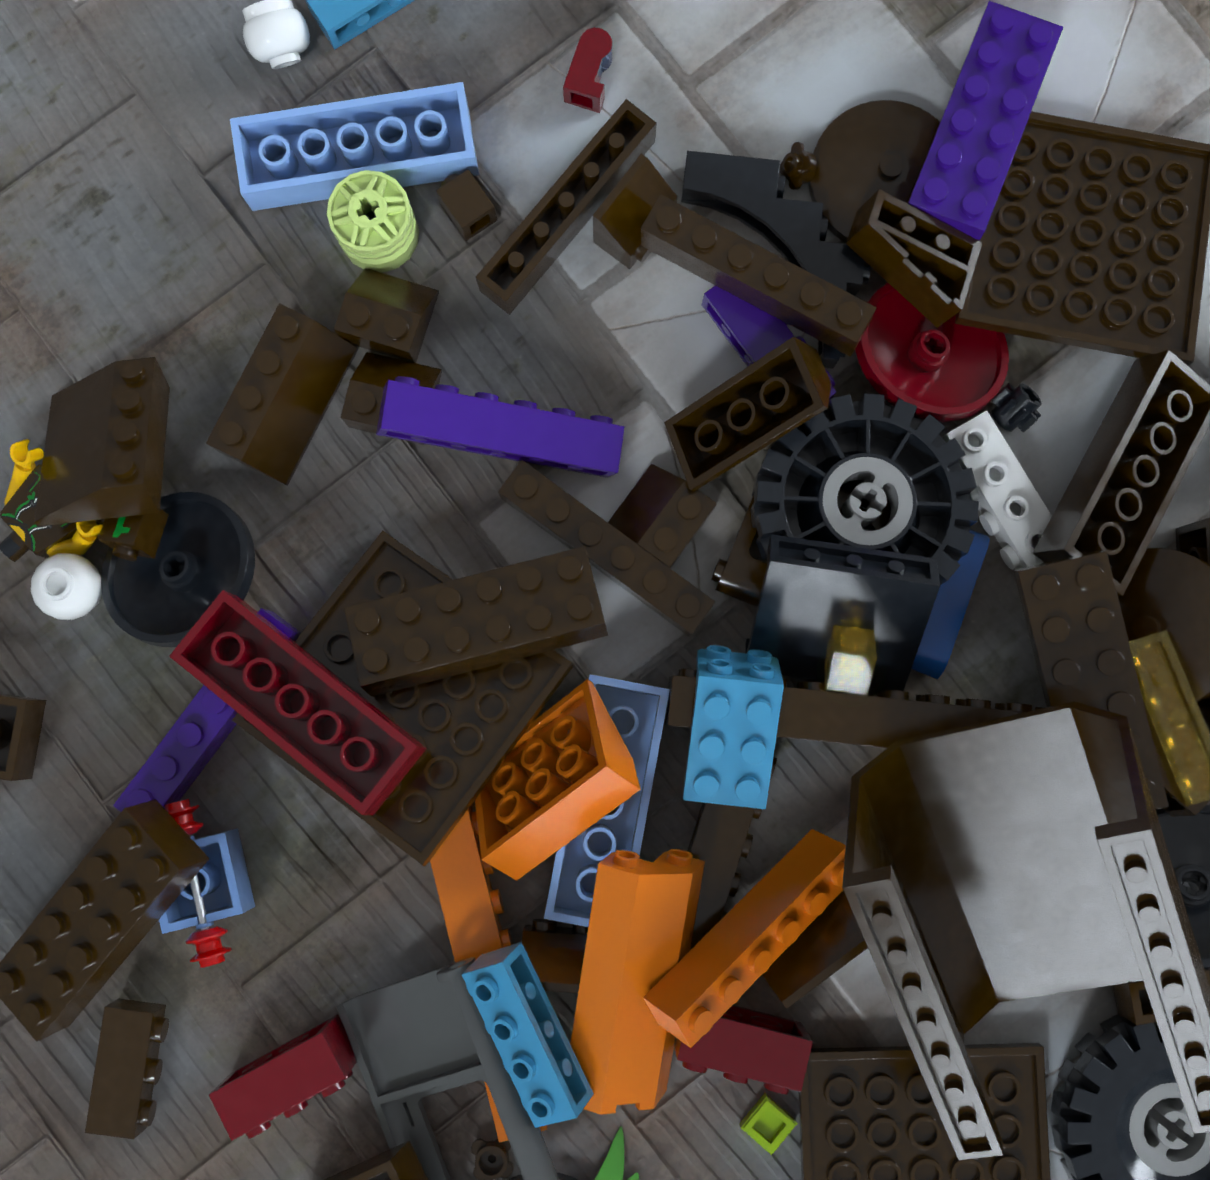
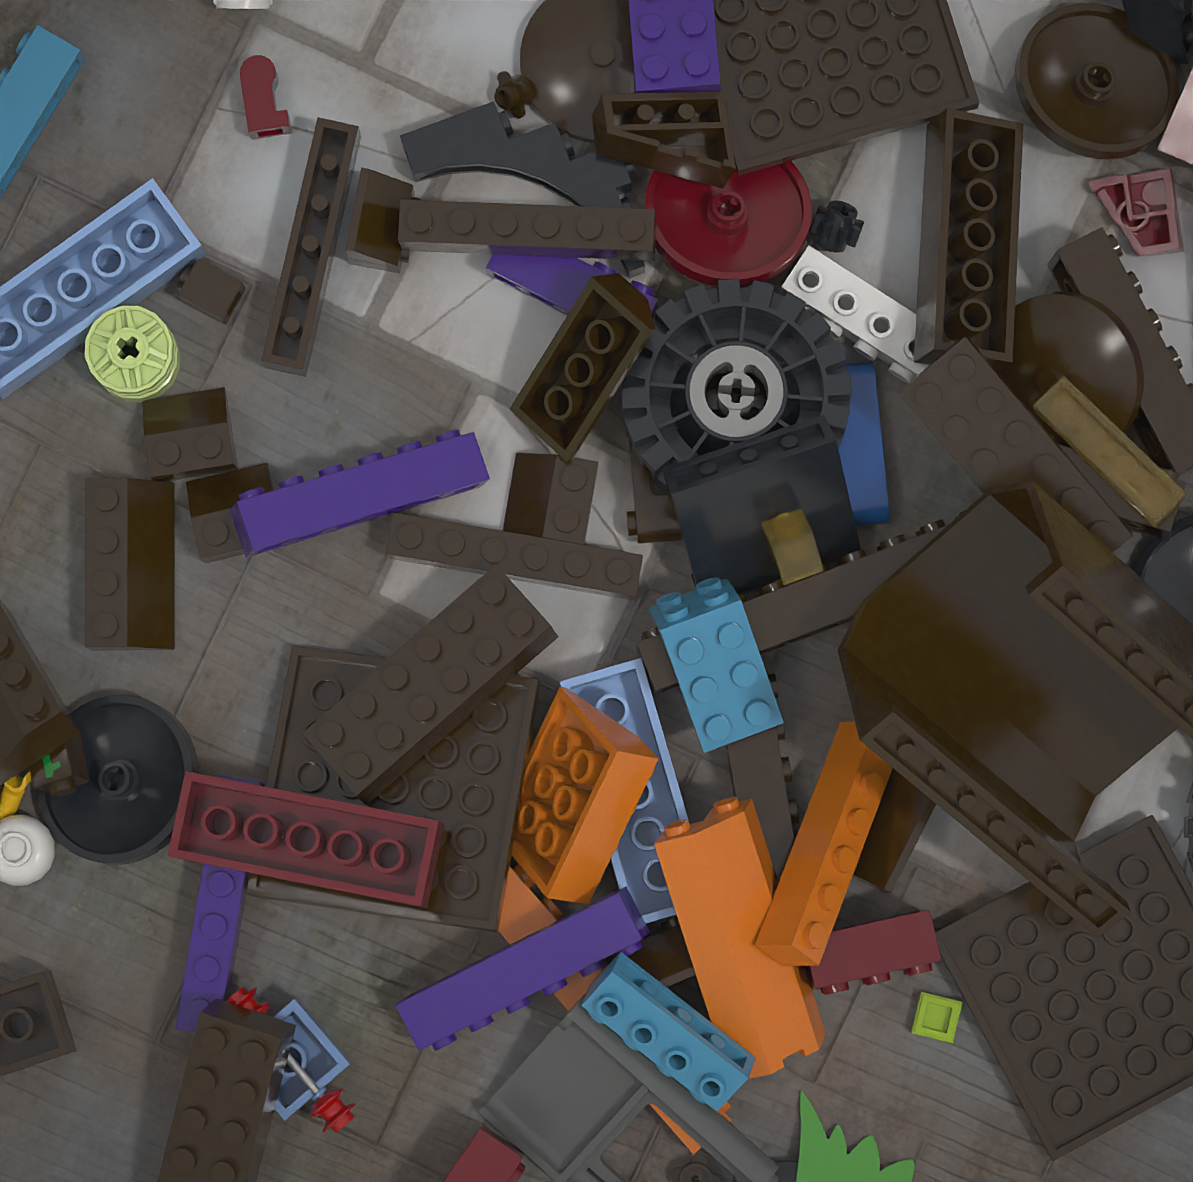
camera: 30 degrees left, 0 degrees up
none -> dark purple brick [395,886,650,1051]

